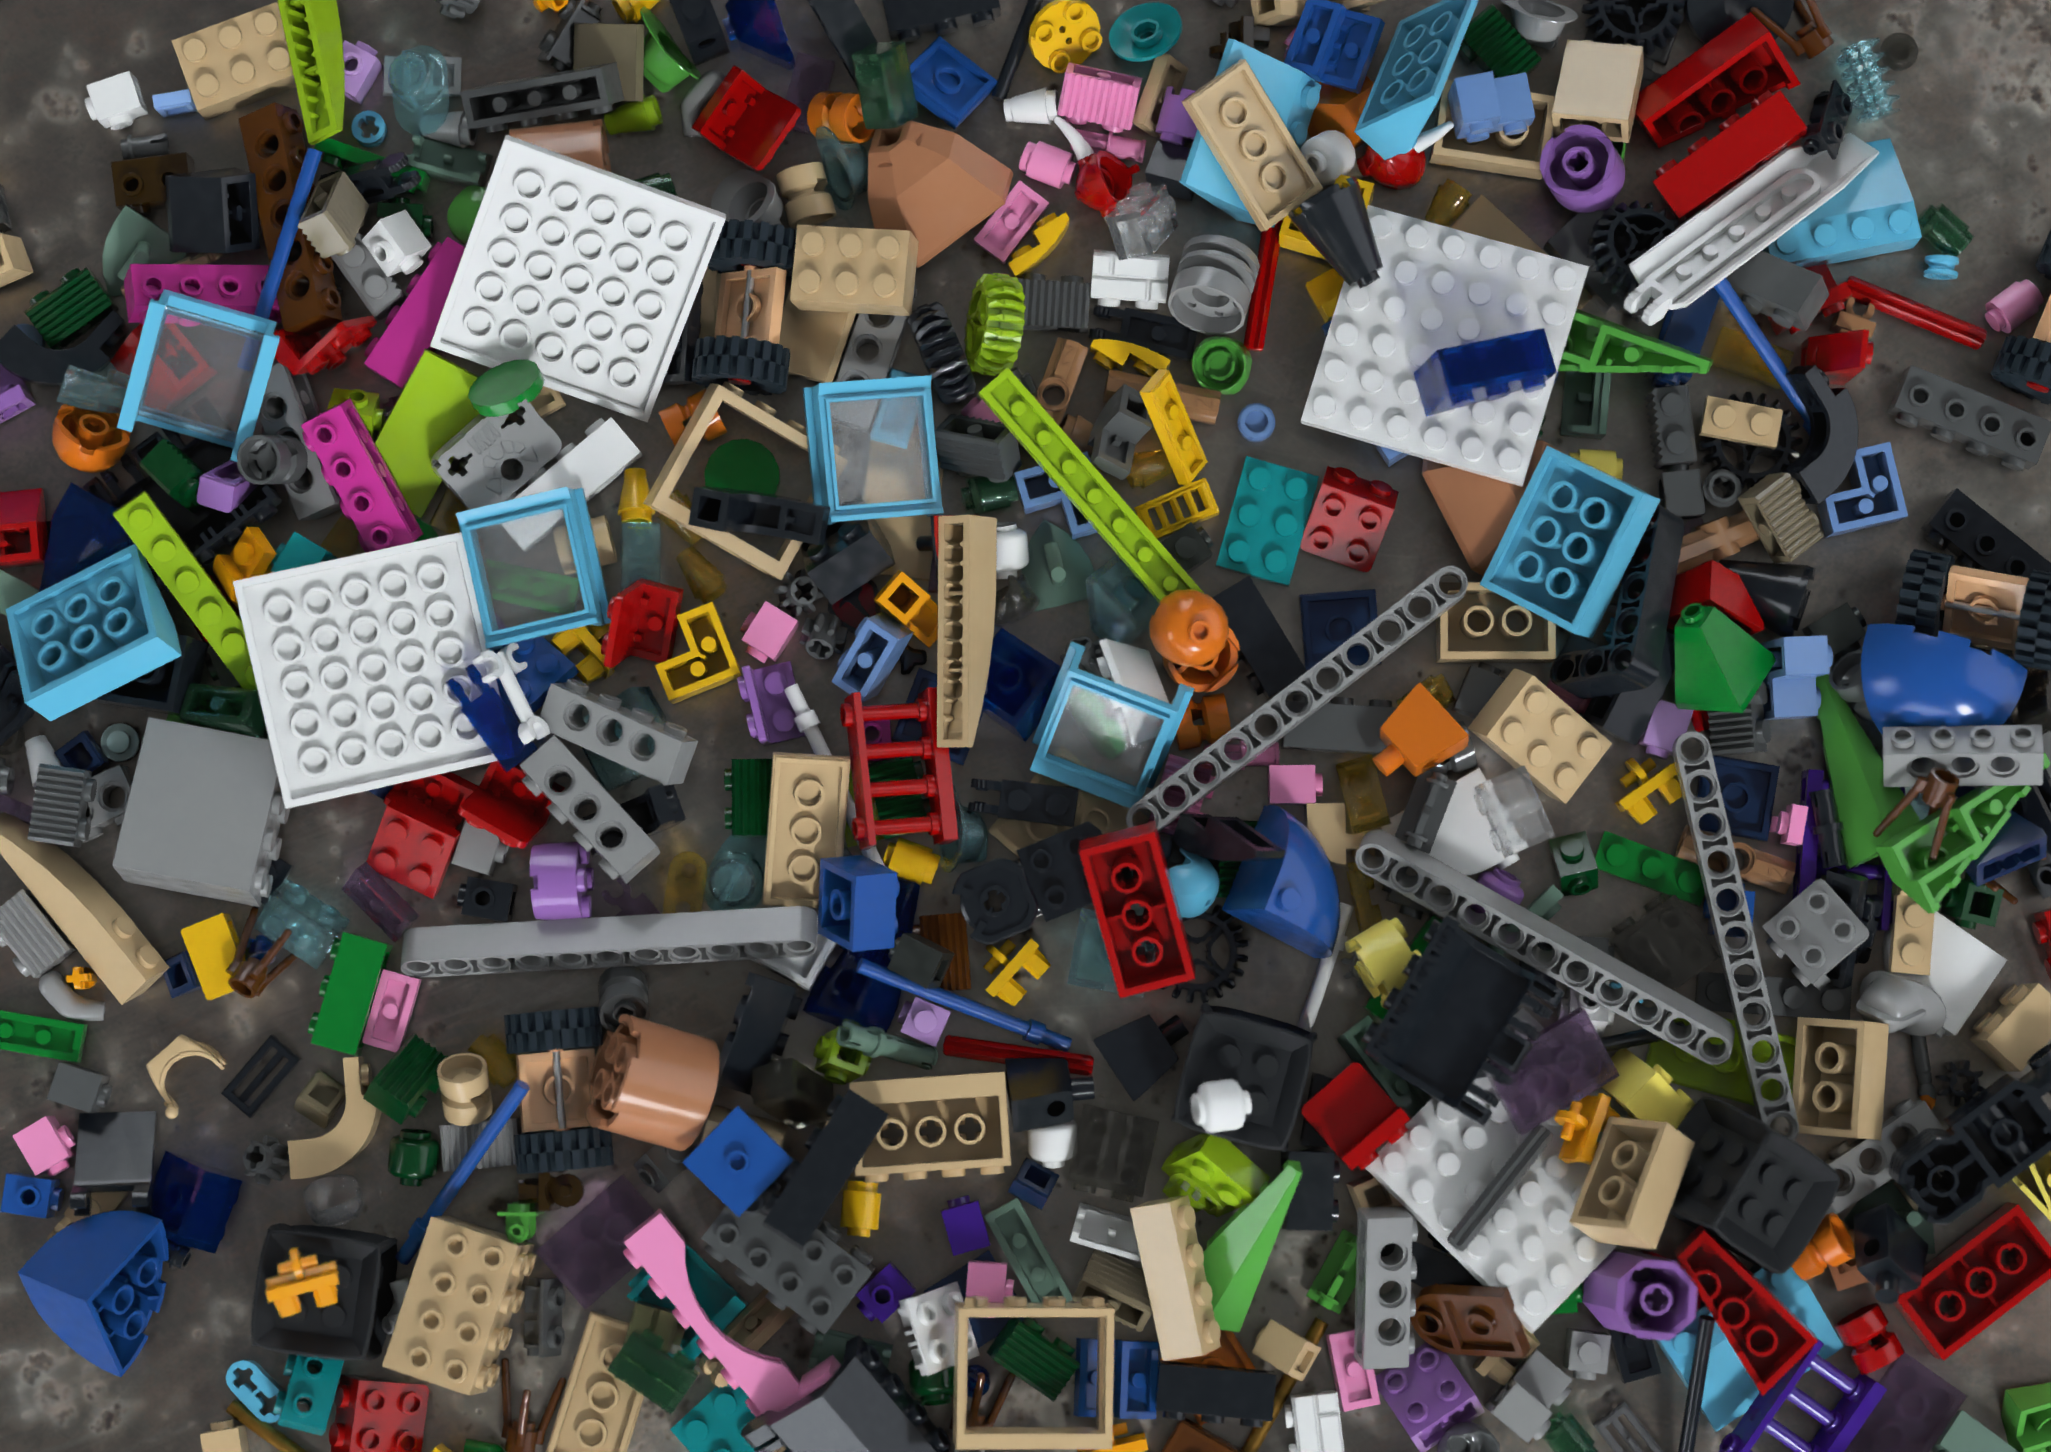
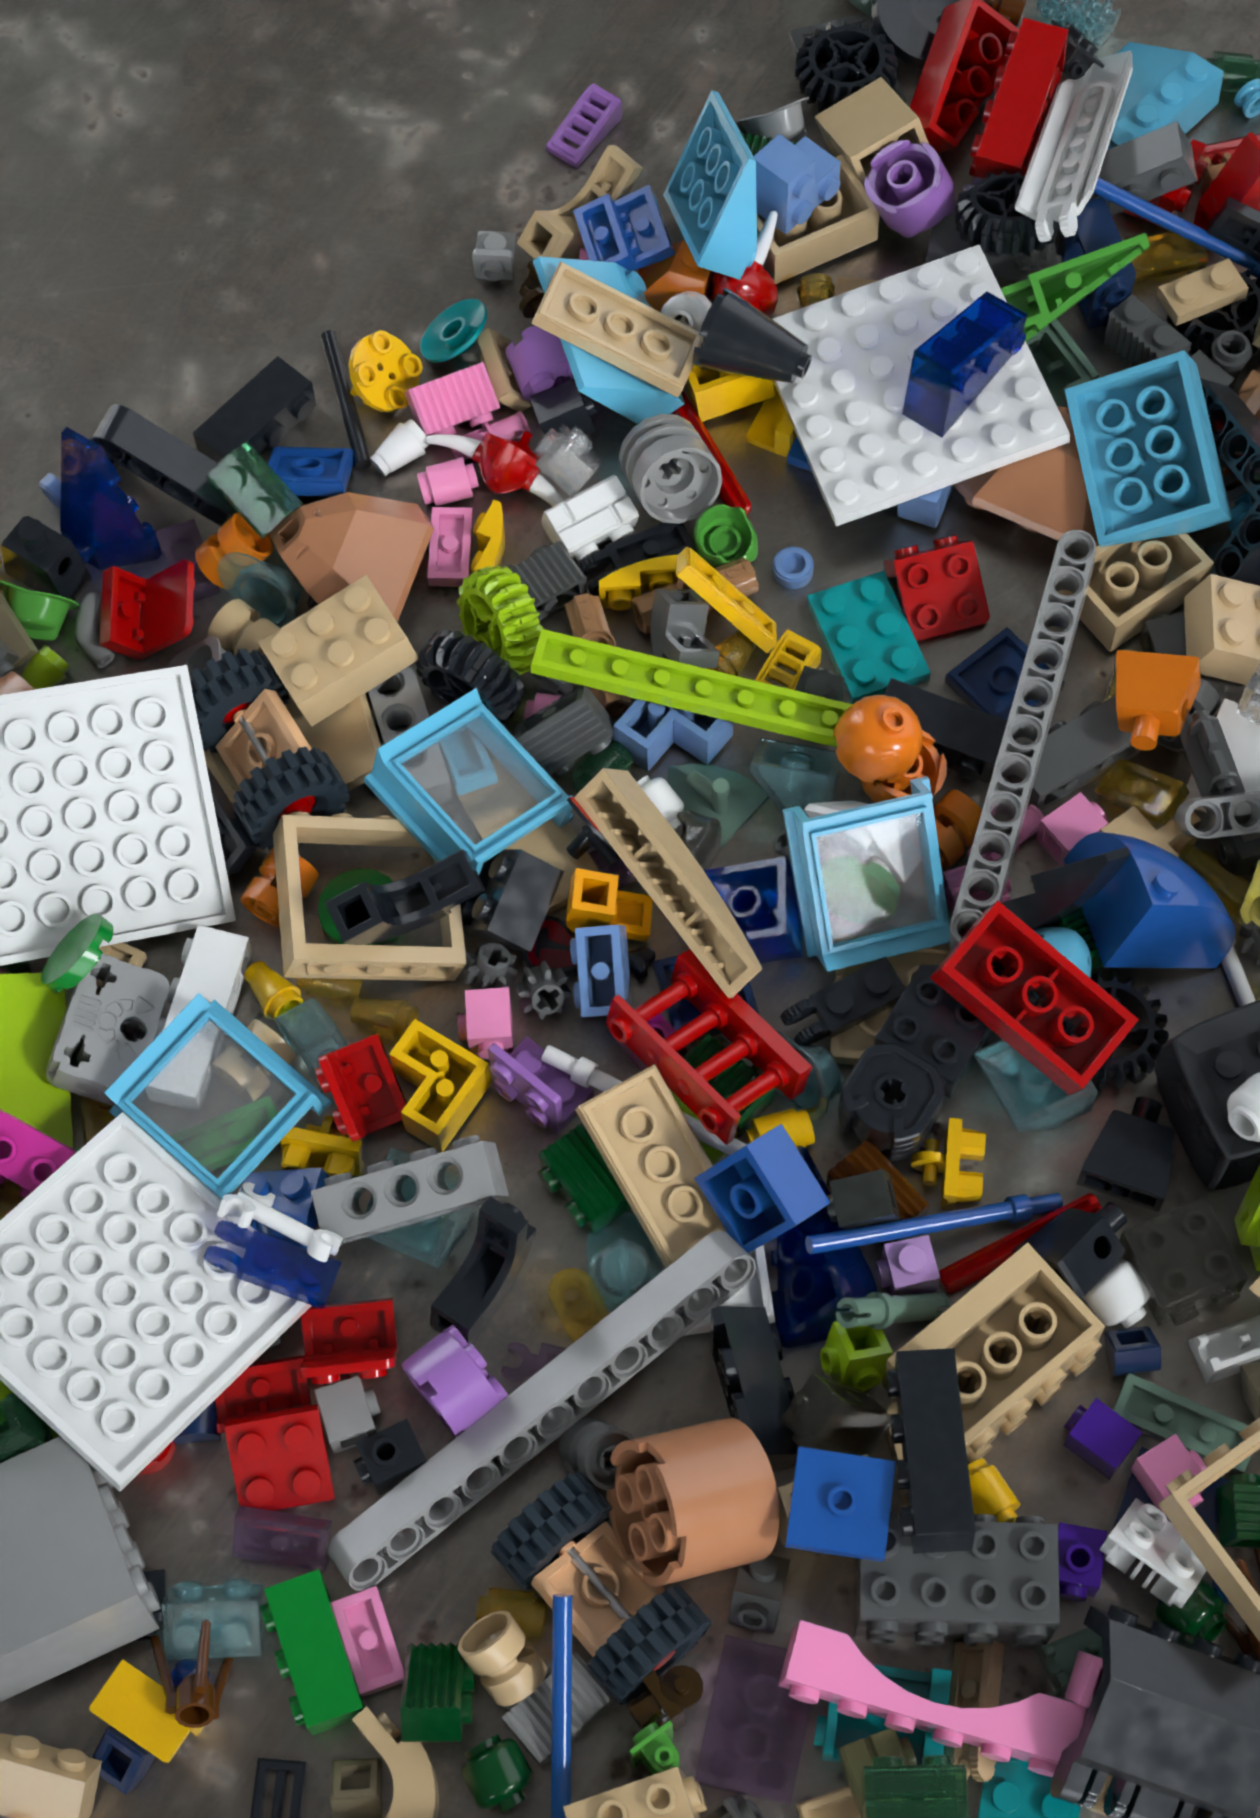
camera: 35 degrees left, 20 degrees down
light grey brick [519,735,660,884] -> none

